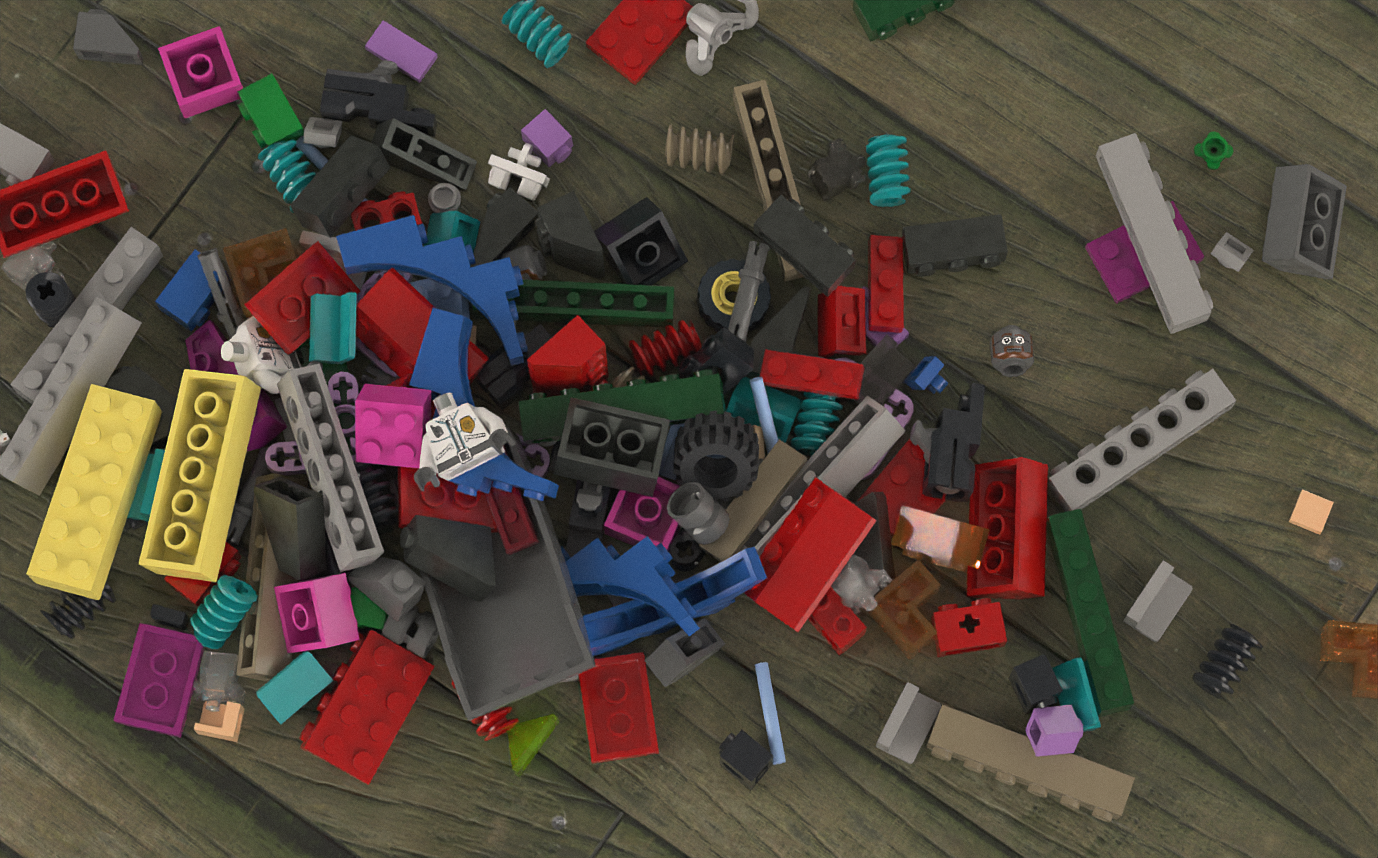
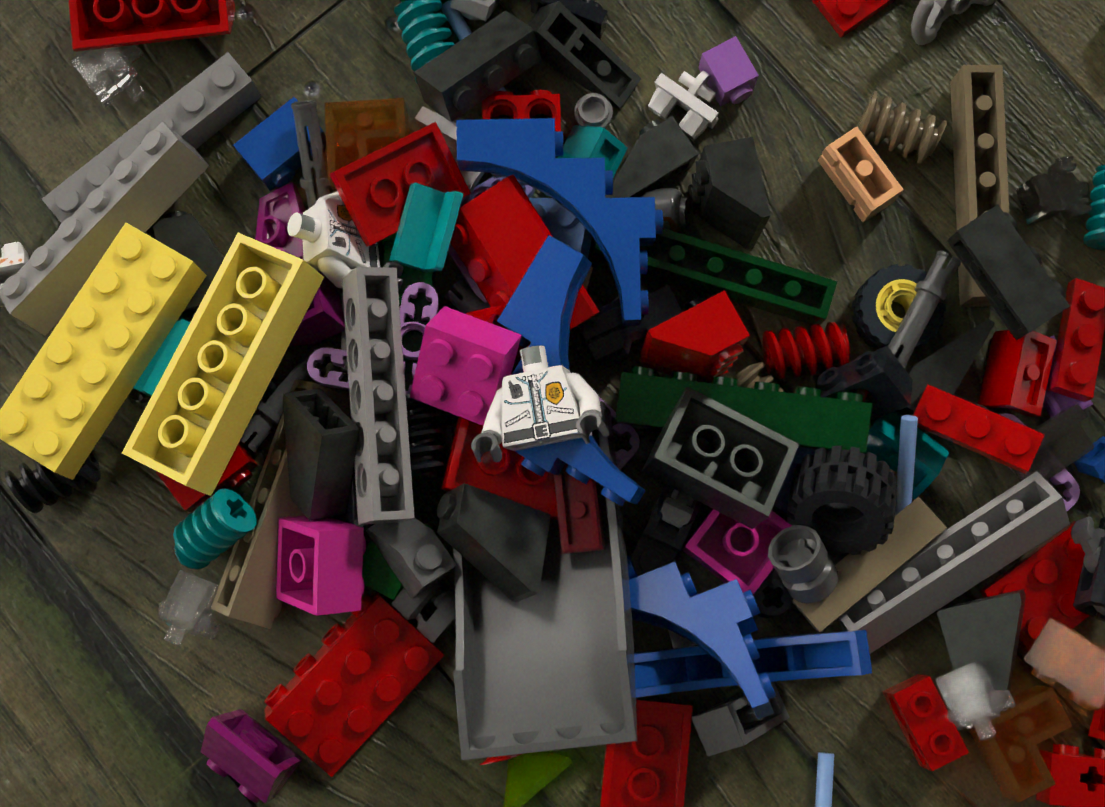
camera: 15 degrees right, 5 degrees up
black piece [25,272,76,328] -> none
magenta plate [113,623,205,738] -> none
black tile [150,604,190,631] -> none
light nougat panel [194,701,245,742] -> none
teal panel [256,651,333,724] -> none
black slope [594,197,688,285] -> none
red slope [744,477,877,632] -> none
teal piece [791,392,843,457] -> none
none -> magenta slope [201,709,304,804]
none -> light nougat brick [818,127,904,223]

